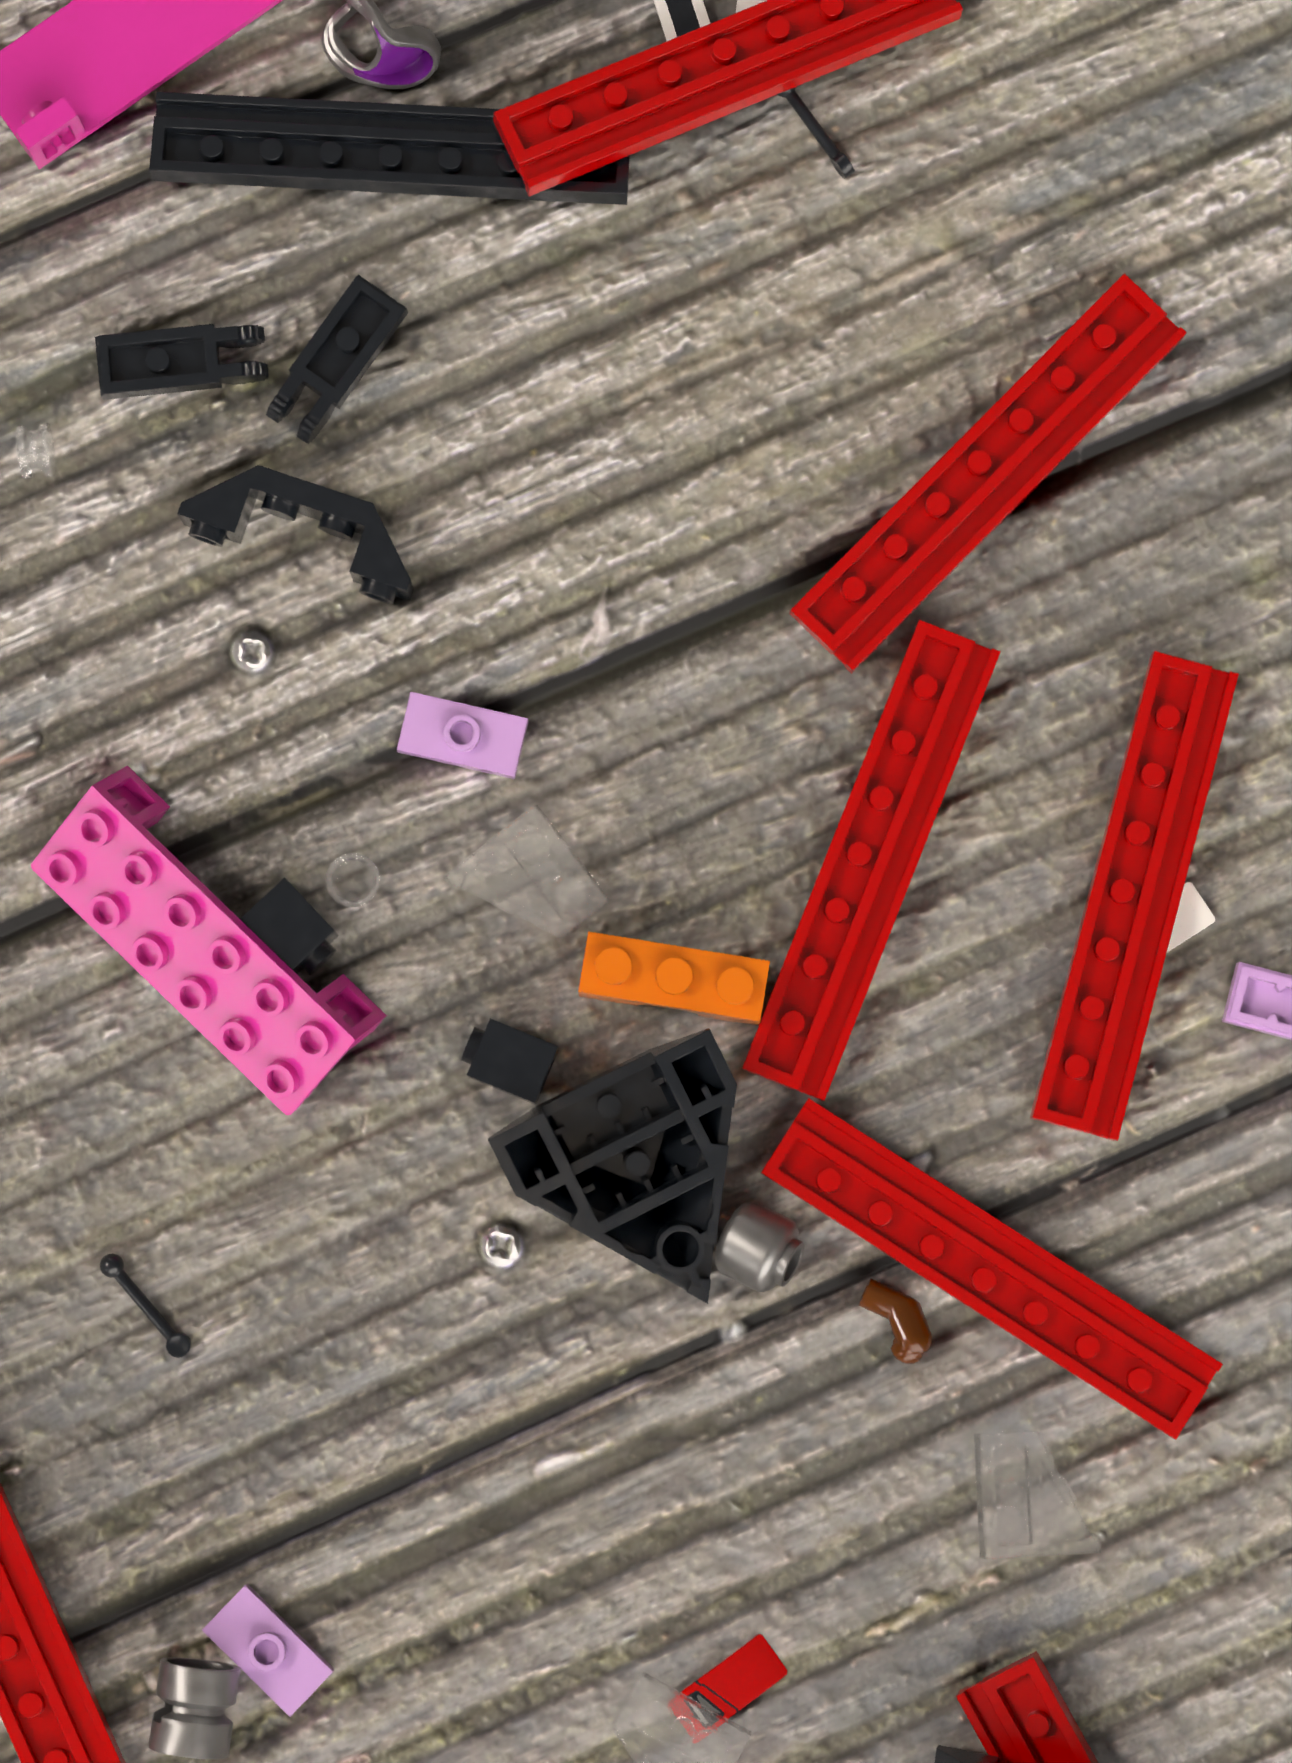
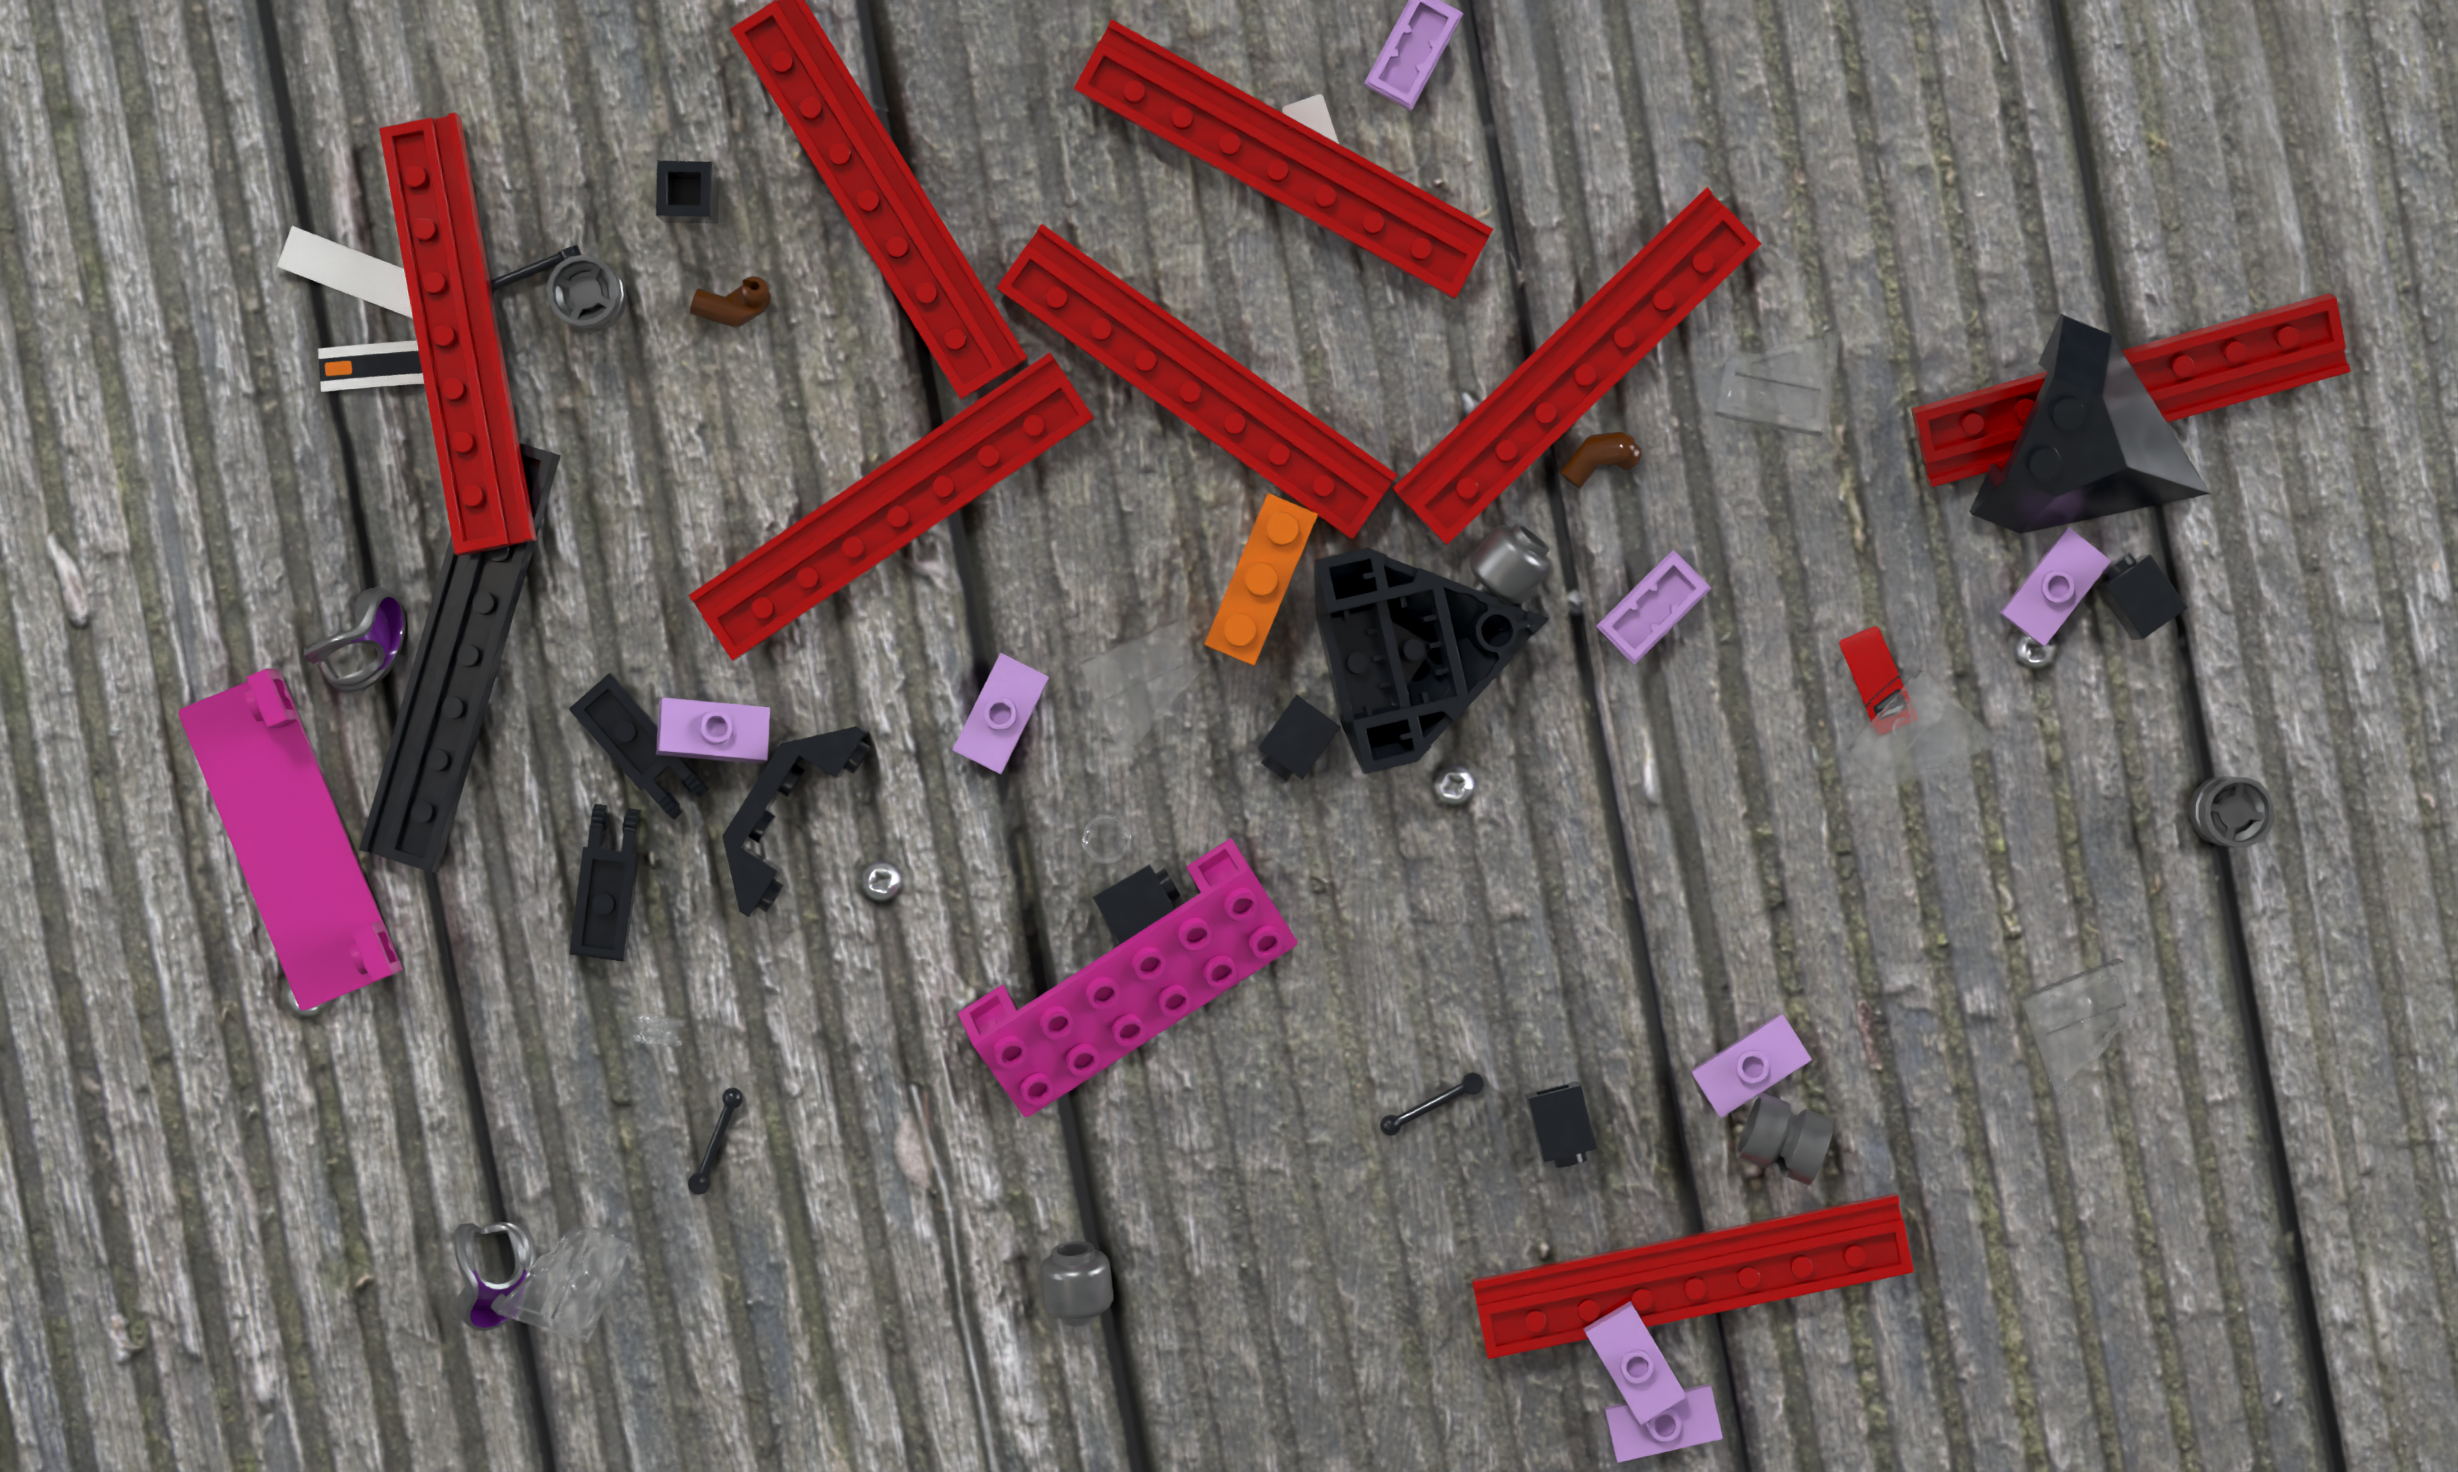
camera: 70 degrees left, 5 degrees up
none -> flat silver wheel [547,255,628,332]
none -> black brick [656,160,719,224]
none -> lavender plate [656,698,770,764]
none -> red plate [688,352,1094,661]
none -> reddish brown arm [690,276,771,327]
none -> black brick [1525,1081,1597,1168]
none -> lavender plate [1595,550,1712,665]

